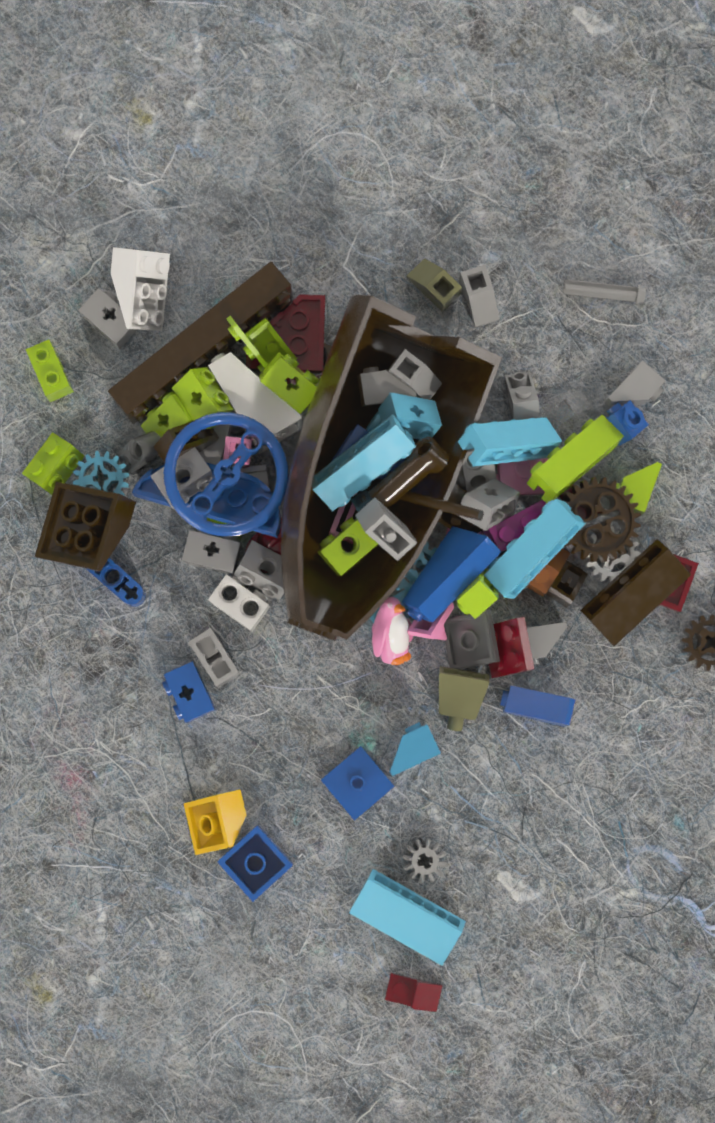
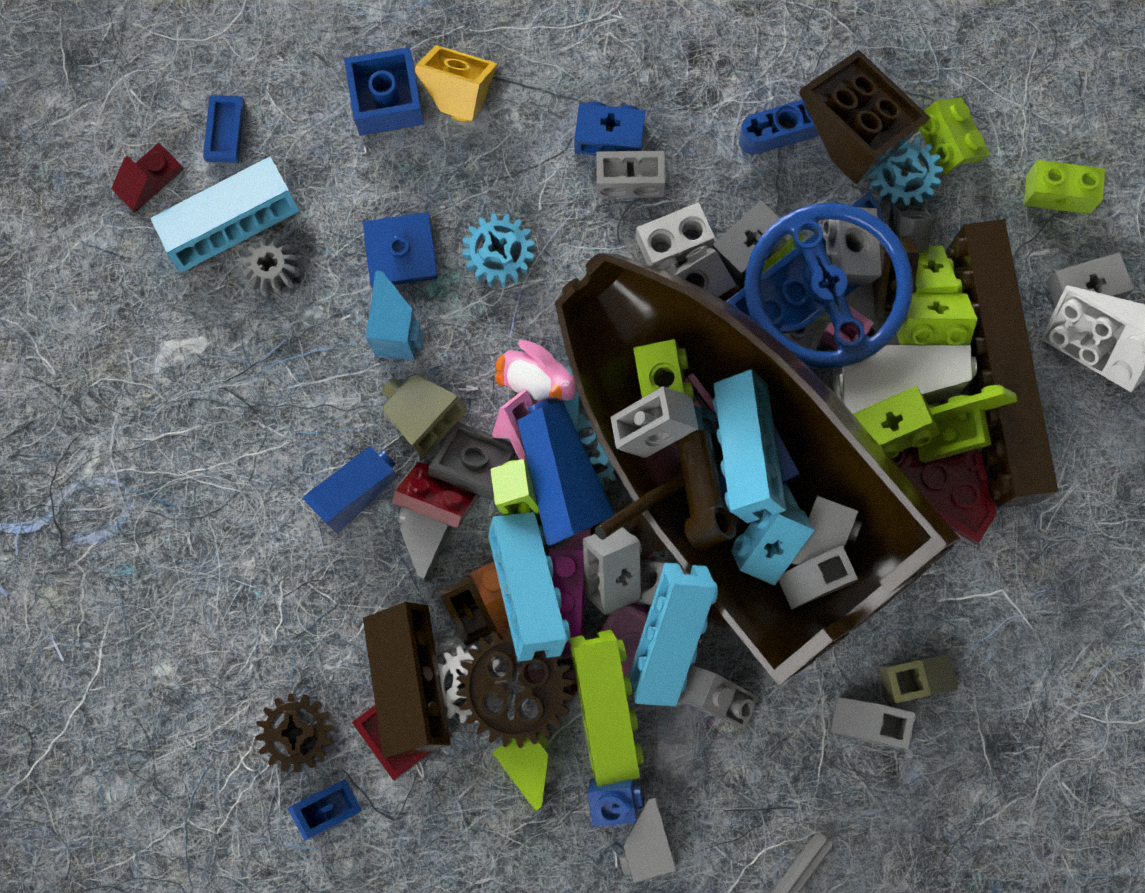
camera: 125 degrees right, 5 degrees down
none -> blue tile [203,95,245,163]
none -> medium azure gear [462,213,535,288]

